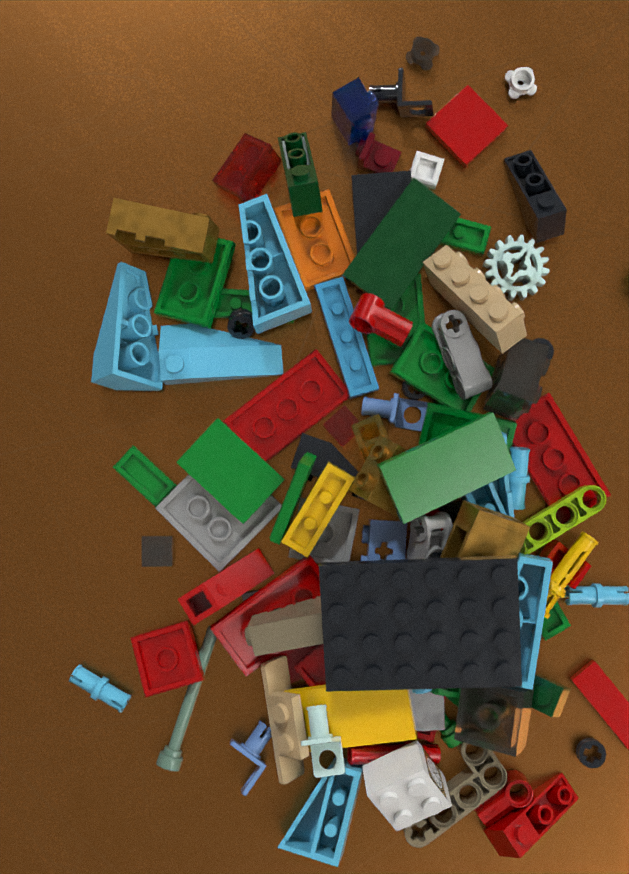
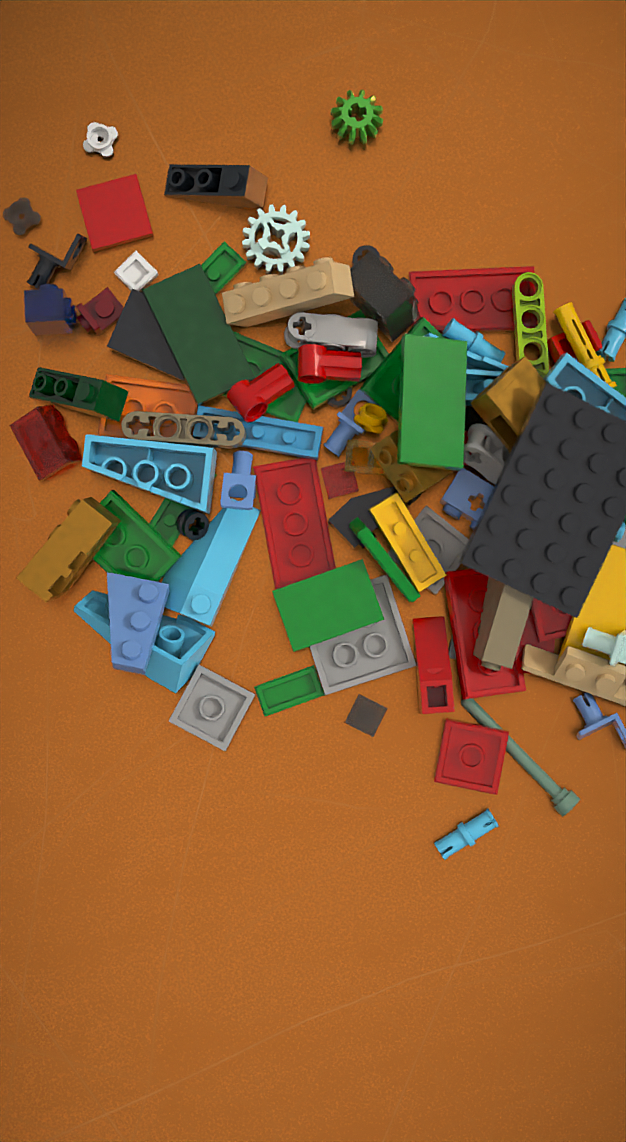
camera: 65 degrees left, 0 degrees up
none -> medium blue wing [107,572,170,675]
none -> dark tan beam [121,411,246,449]
none -> light grey plate [169,665,256,751]
none -> medium blue bracket [220,451,256,510]
none -> red piece [298,344,362,384]
none -> yellow plate [353,403,388,434]

